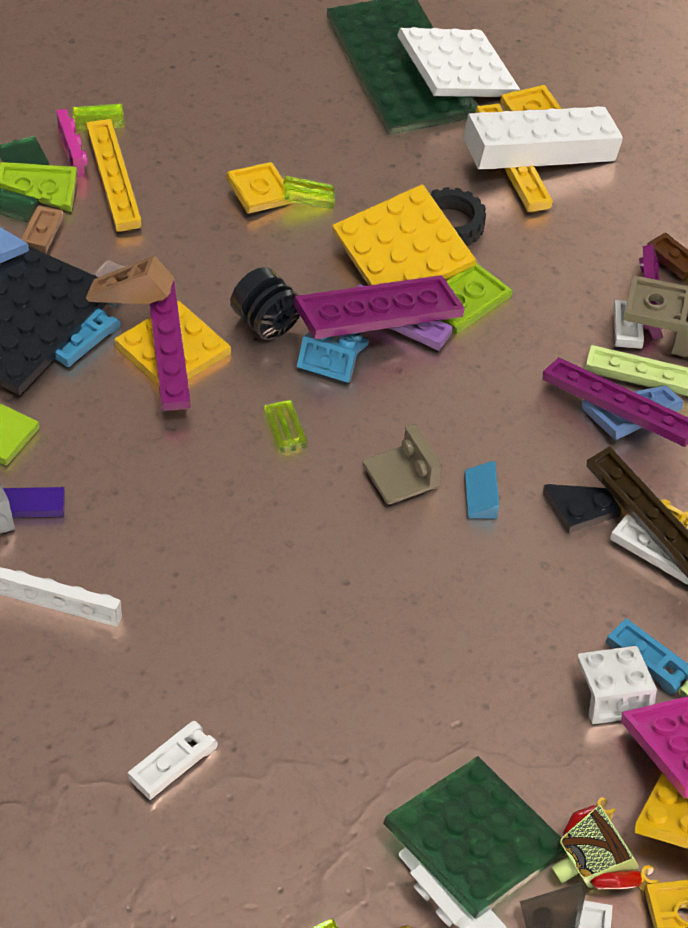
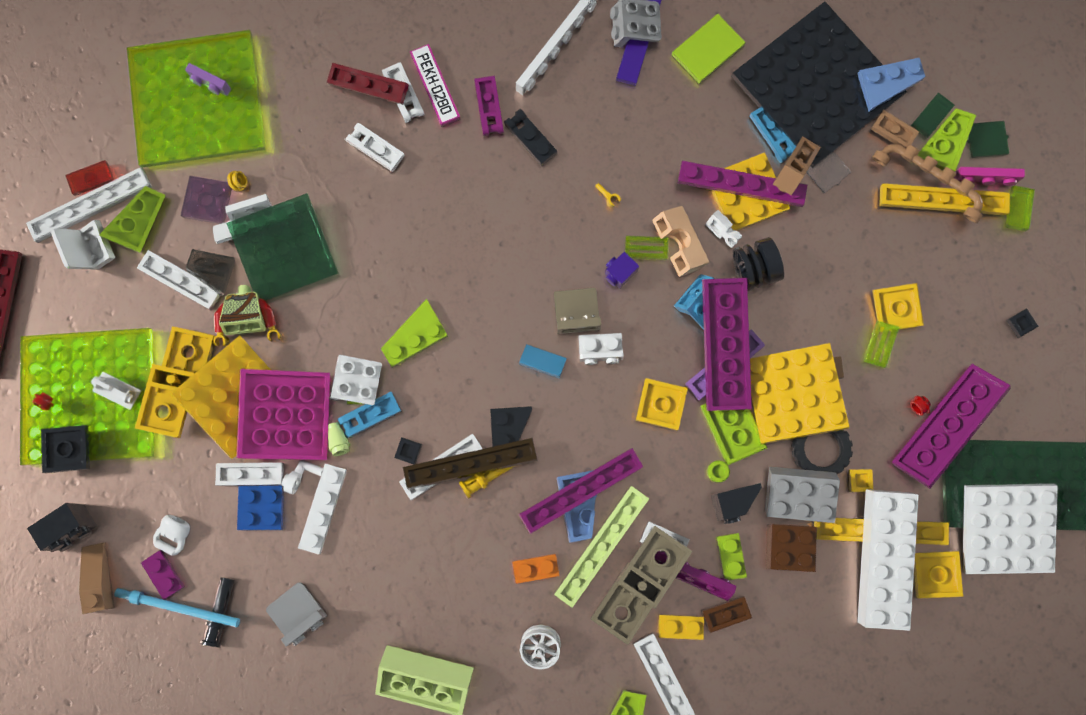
camera: 115 degrees right, 30 degrees up
none -> dark red plate [326,63,409,105]
none -> white plate [345,123,405,172]
none -> lime wing [381,299,448,368]
none -> black tile [394,437,422,465]
none -> tile [410,44,460,127]
none -> magenta plate [474,76,504,136]
none -> black plate [504,109,557,166]
none -> white bracket [579,333,624,365]
none -> yellow hand [595,183,621,207]
none -> dark purple brick [605,252,639,288]
none -> yellow plate [635,378,688,431]
none -> light nougat arch [652,206,709,277]
none -> white plate [705,210,742,248]
none -> lime tile [707,460,730,483]
none -> black slope [711,483,762,524]
none -> lime plate [716,533,747,580]
none -> light grey brick [765,467,840,523]
none -> reddish brown brick [766,524,817,572]
none -> yellow plate [848,469,873,492]
none -> medium nougat bar [872,144,983,223]
none -> magenta plate [892,364,1011,489]
none -> red plate [910,395,931,416]
none -> black tile [1006,308,1039,338]

